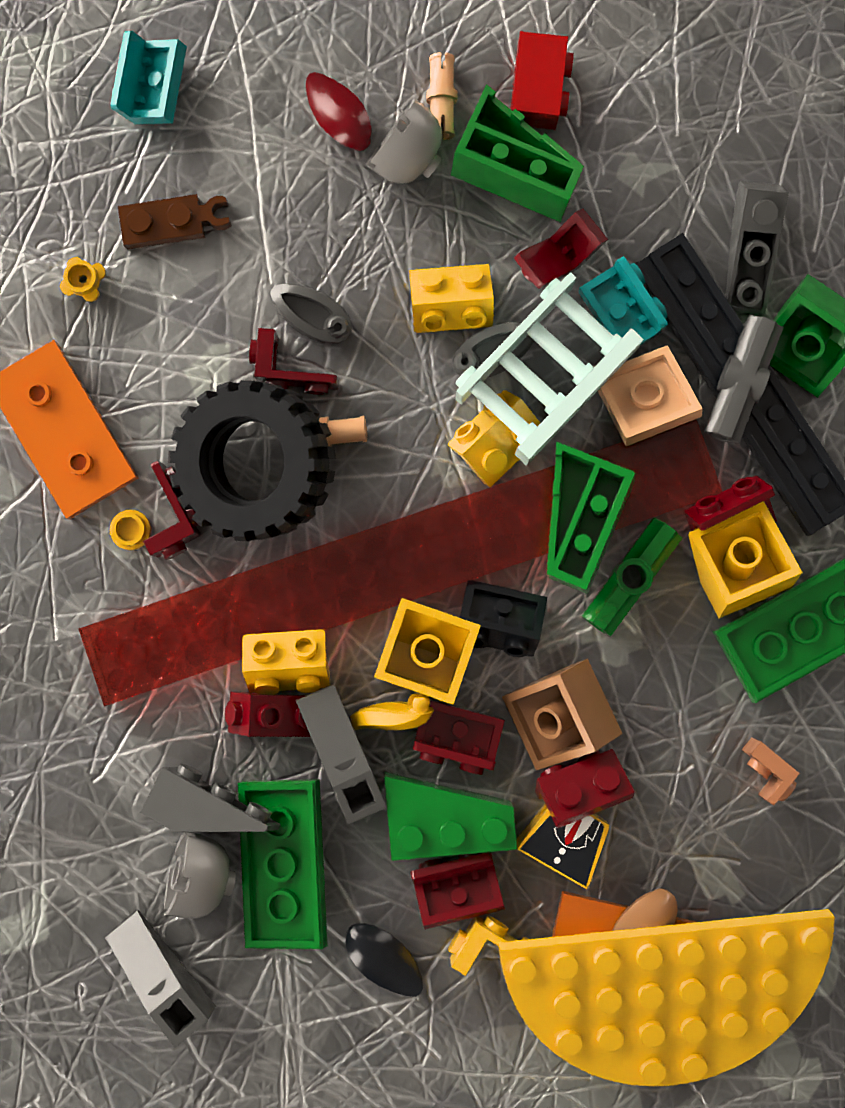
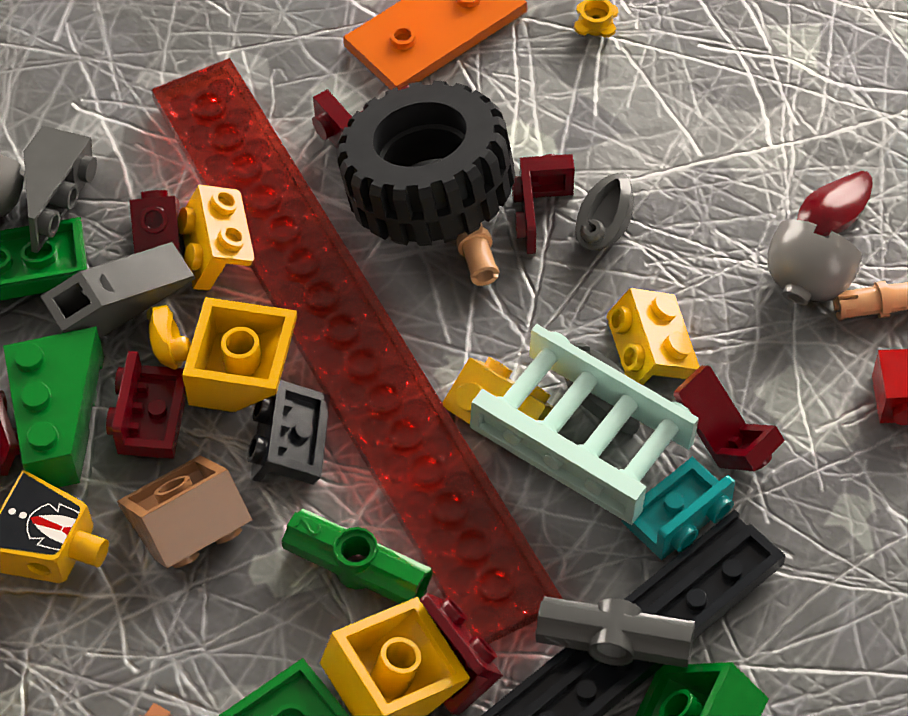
camera: 85 degrees right, 30 degrees down
teal bracket [110,31,187,124] -> none
yellow plate [110,510,151,550] -> none
reddish brown plate [118,194,232,250] -> none
green wedge [451,84,584,222] -> none
dark red bracket [535,748,635,829] -> none
green wedge [547,442,635,594] -> none
light nougat plate [598,345,703,446] -> none
dark grey slope [726,181,789,314] -> none

